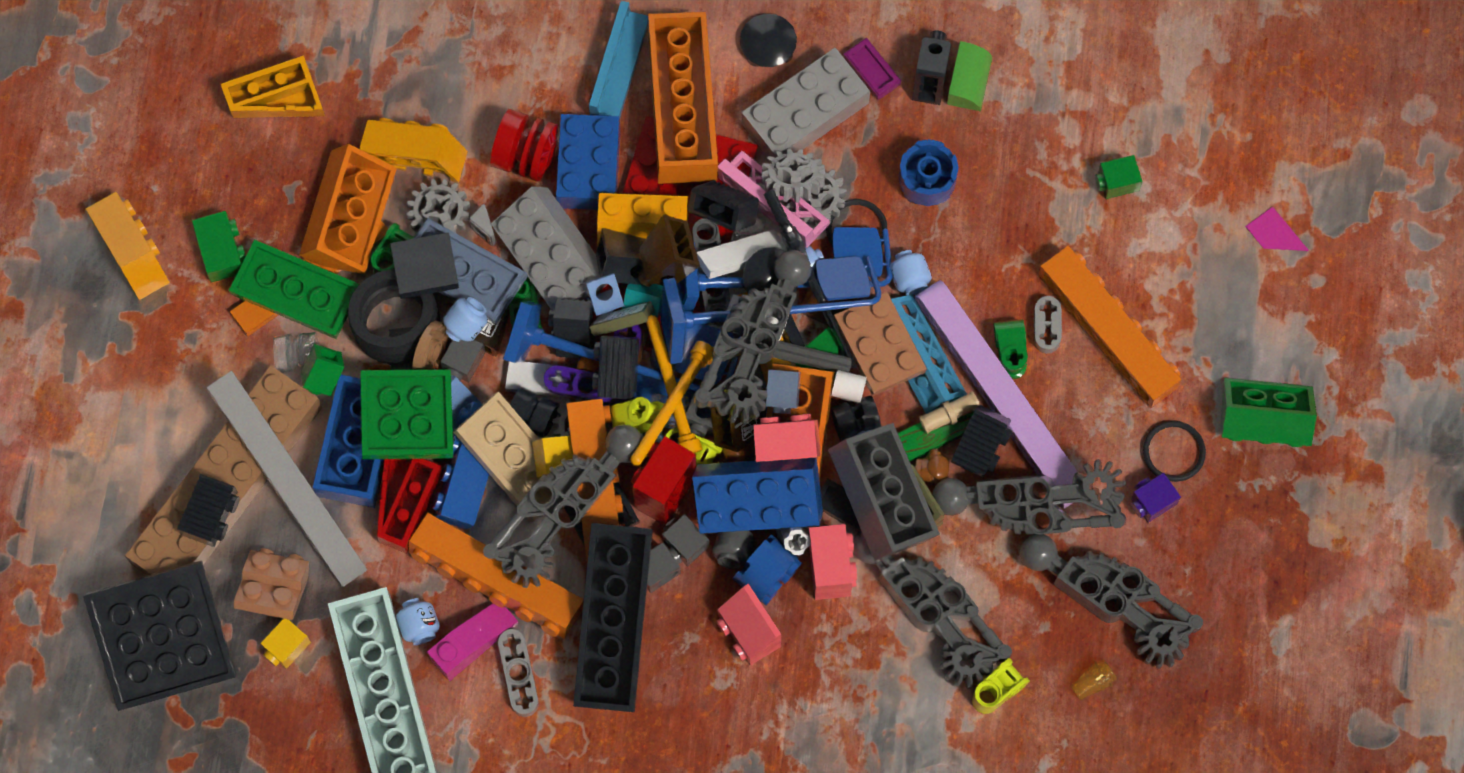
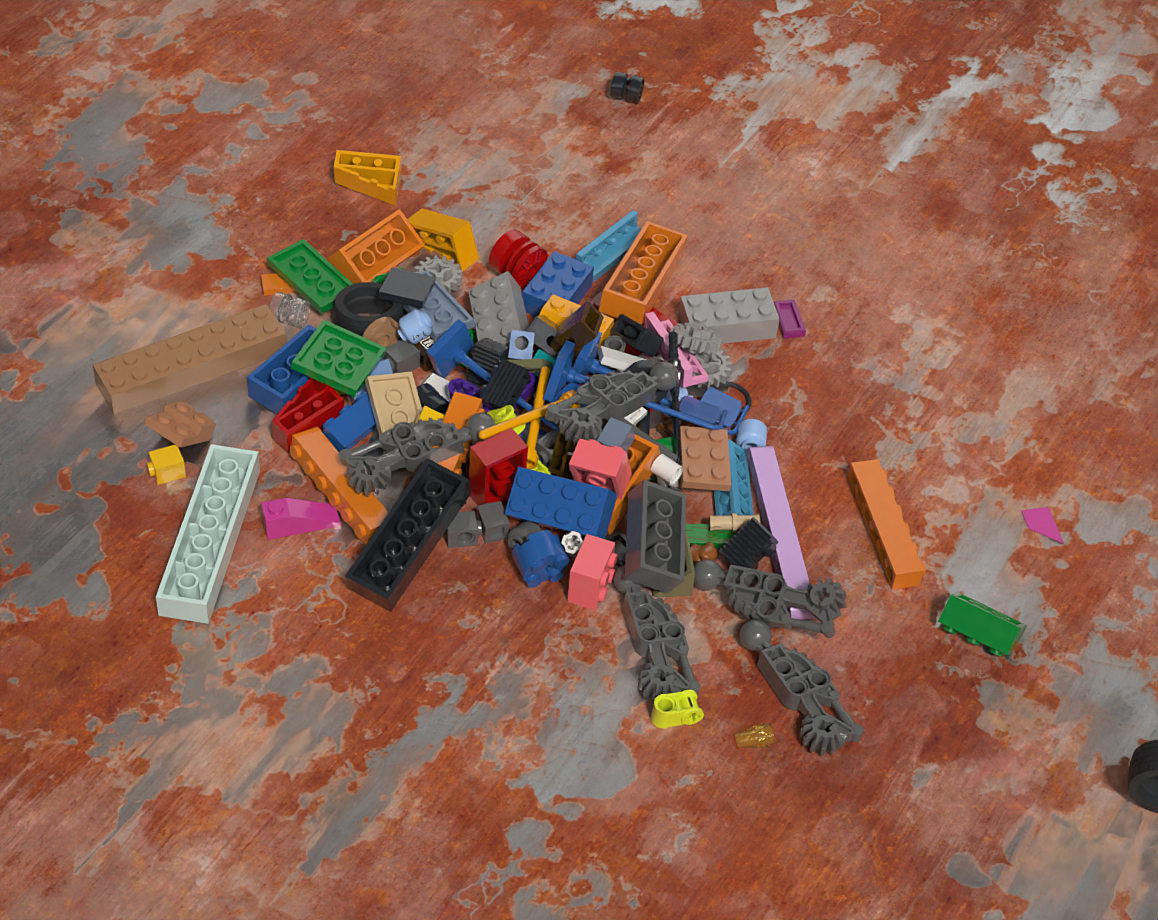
camera: 20 degrees right, 25 degrees down
black plate [83,560,236,711] -> none
light orange wedge [86,192,170,300] -> none
black brick [177,474,240,547] -> none
green brick [192,211,246,283] -> none
light grey tile [206,371,367,587] -> none
green brick [300,344,344,396] -> none
light blue head [396,598,440,645] -> none
light grey slope [470,204,496,246] -> none
light grey beam [498,629,539,717] -> none
coral slope [716,584,781,666] -> none
black dish [740,14,797,67] -> none
blue brick [898,139,959,206] -> none
black torso [912,30,951,105] -> none
bright green brick [947,41,992,111] -> none
green piece [993,319,1028,379] -> none
light grey beam [1034,296,1062,354] -> none
green brick [1095,155,1143,199] -> none
dark purple brick [1131,473,1181,523] -> none
black tyre [1143,421,1206,482] -> none

